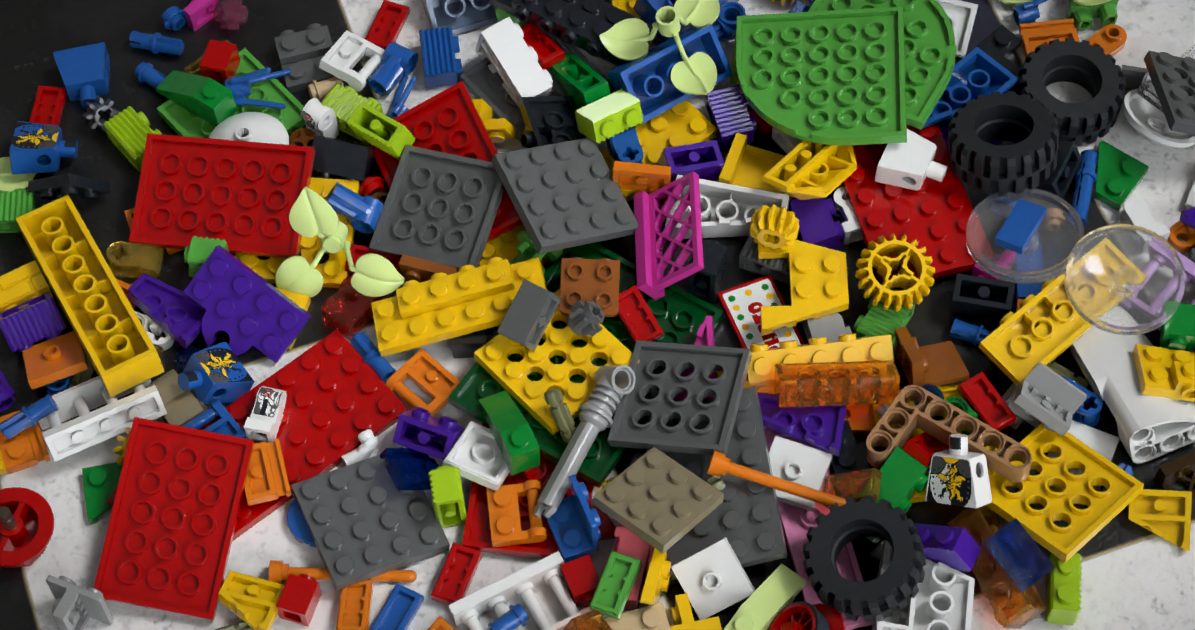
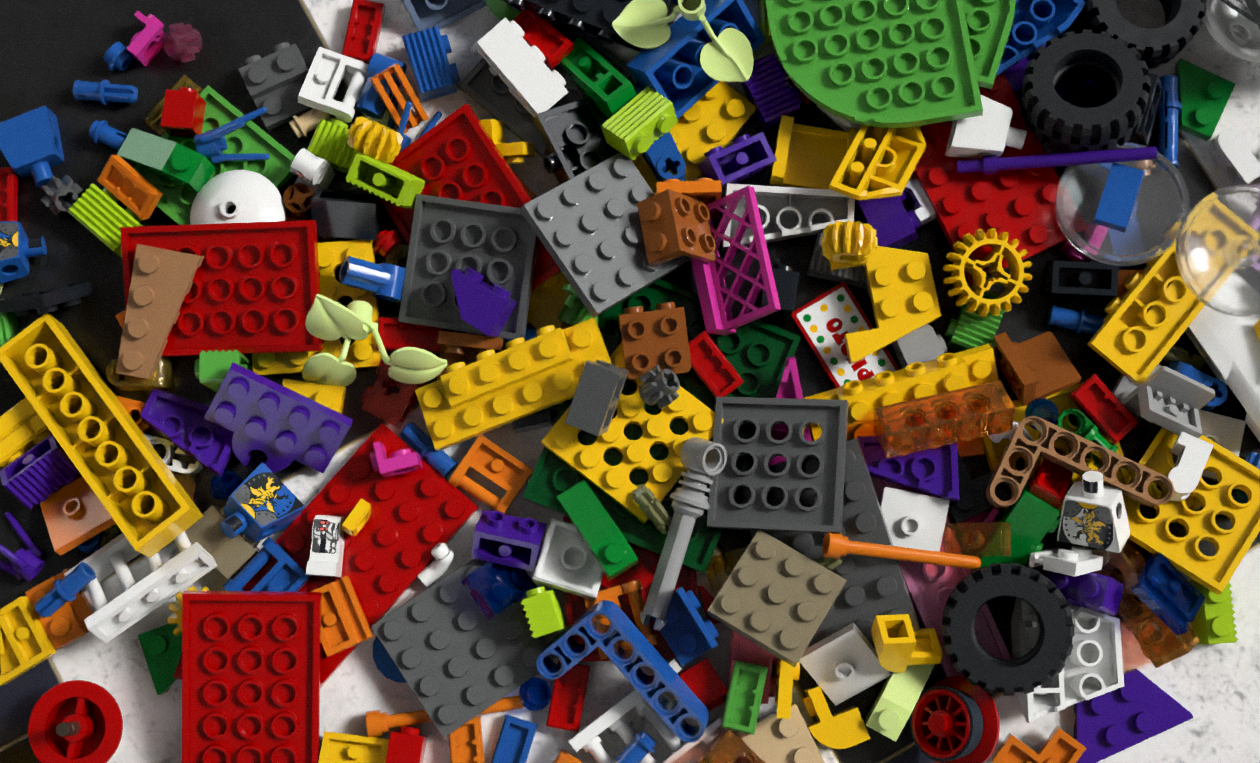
camera: 10 degrees left, 20 degrees up
none -> orange plate [97,155,163,220]
none -> medium nougat wing [116,244,205,379]
none -> yellow tile [342,499,371,536]
none -> yellow gear [347,116,403,163]
none -> orange tile [370,63,429,134]
none -> dark pink bracket [370,441,423,478]
none -> dark purple slope [451,267,517,336]
none -> clear blue plate [519,677,551,711]
none -> blue beam [536,600,710,743]
none -> dark orange bracket [637,189,716,266]
none -> yellow brick [871,614,943,673]
none -> dark purple bar [957,146,1157,175]
none -> white plate [1029,546,1103,577]
none -> white leg [1166,432,1214,502]

